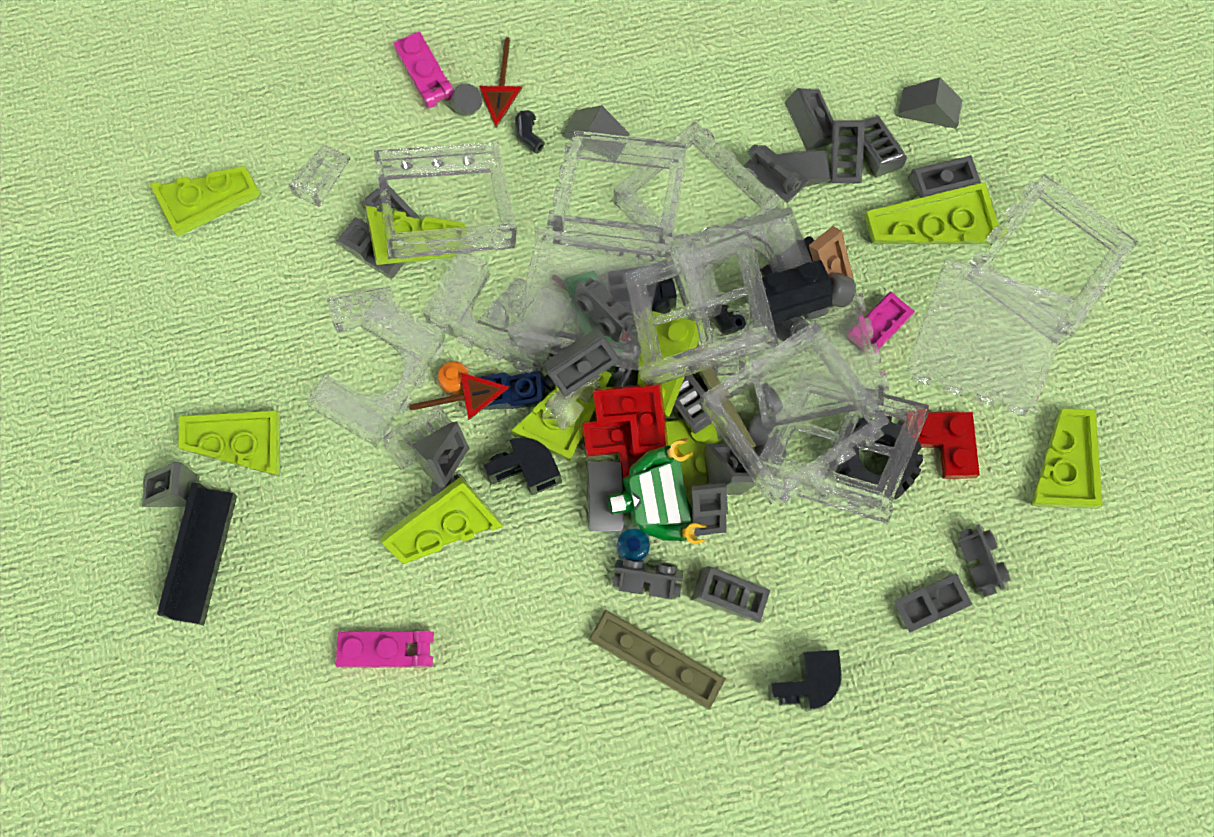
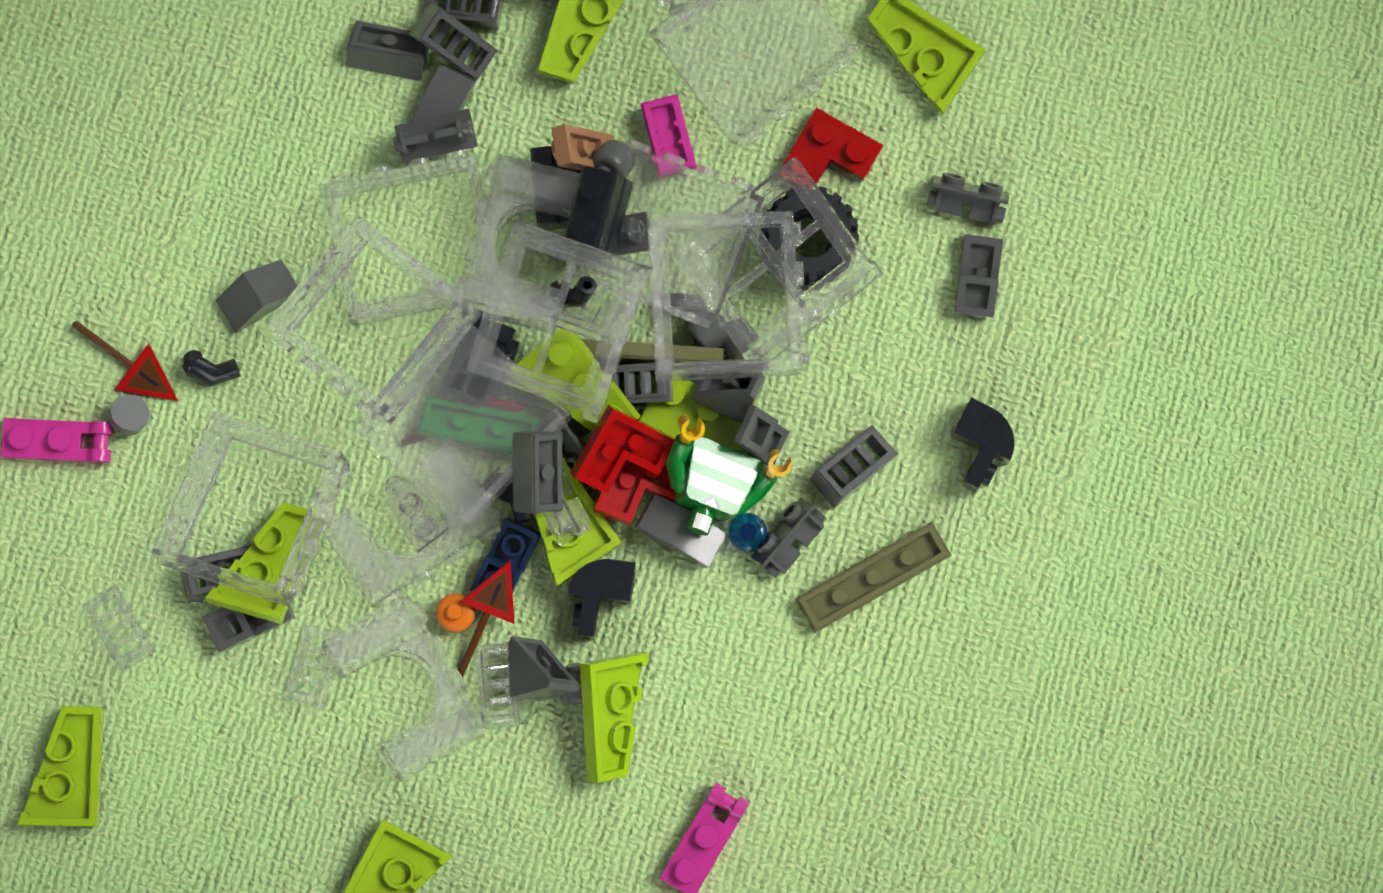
camera: 60 degrees left, 10 degrees up
dark grey hinge [574,278,637,344] -> none

